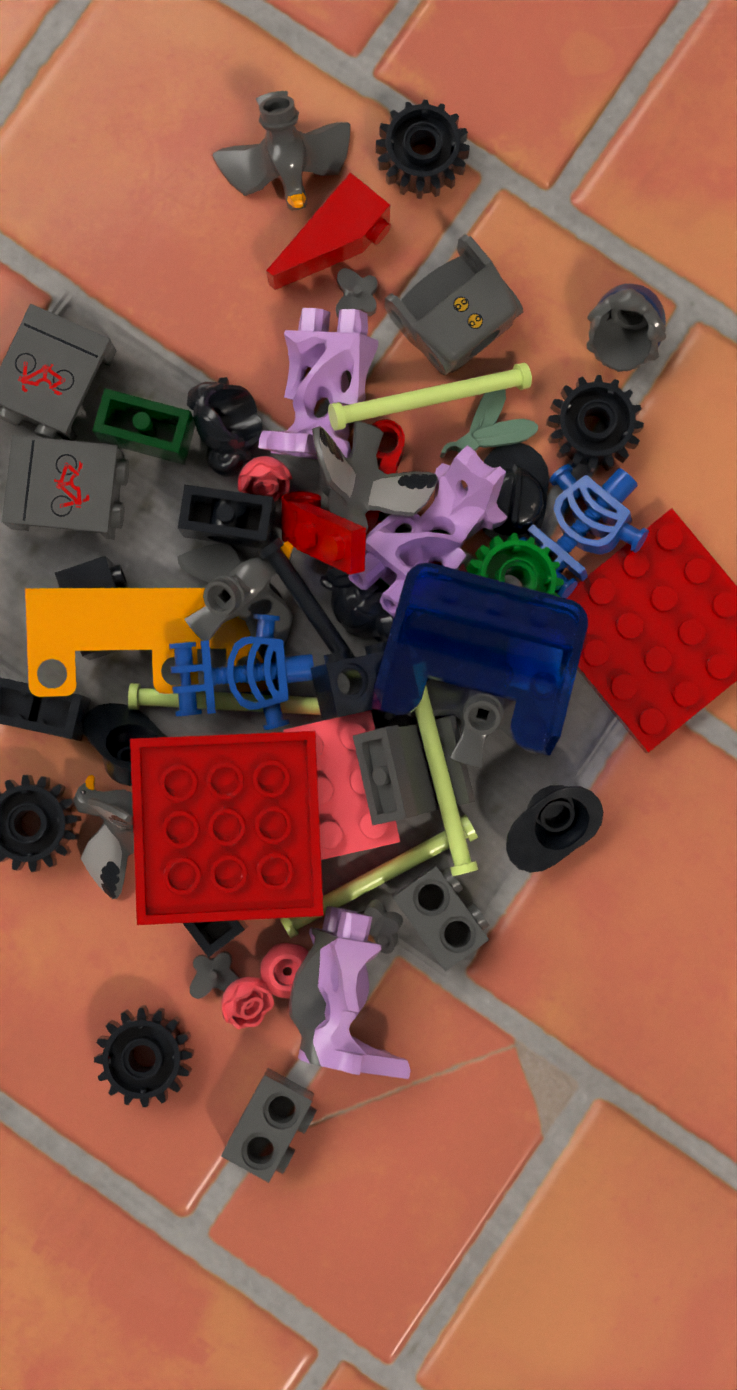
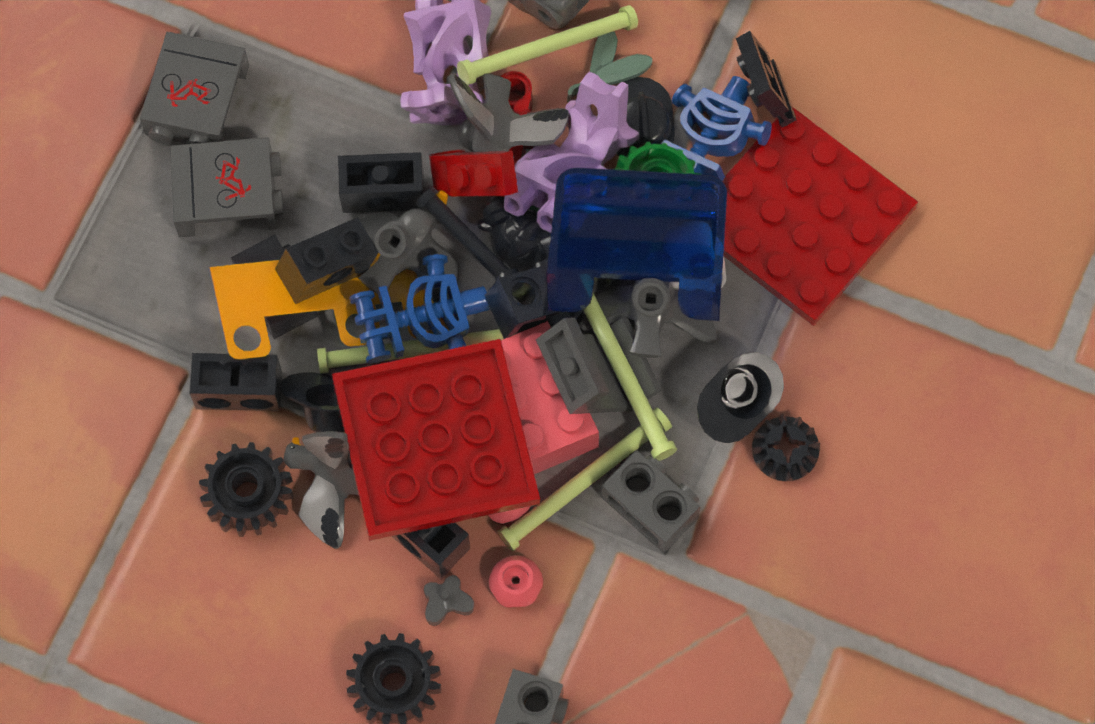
camera: 10 degrees left, 15 degrees down
dark green brick [92,388,195,465] -> none
black hair [187,377,264,477] -> none
coral plate [221,977,274,1030] -> none
coral plate [237,456,292,502] -> none
lavender hips [289,906,410,1079] -> none
dark grey piece [359,900,403,954] -> none
black gear [546,375,644,473] -> none
none -> black brick [275,217,379,304]
none -> black plate [736,31,797,128]
none -> black gear [752,414,820,481]

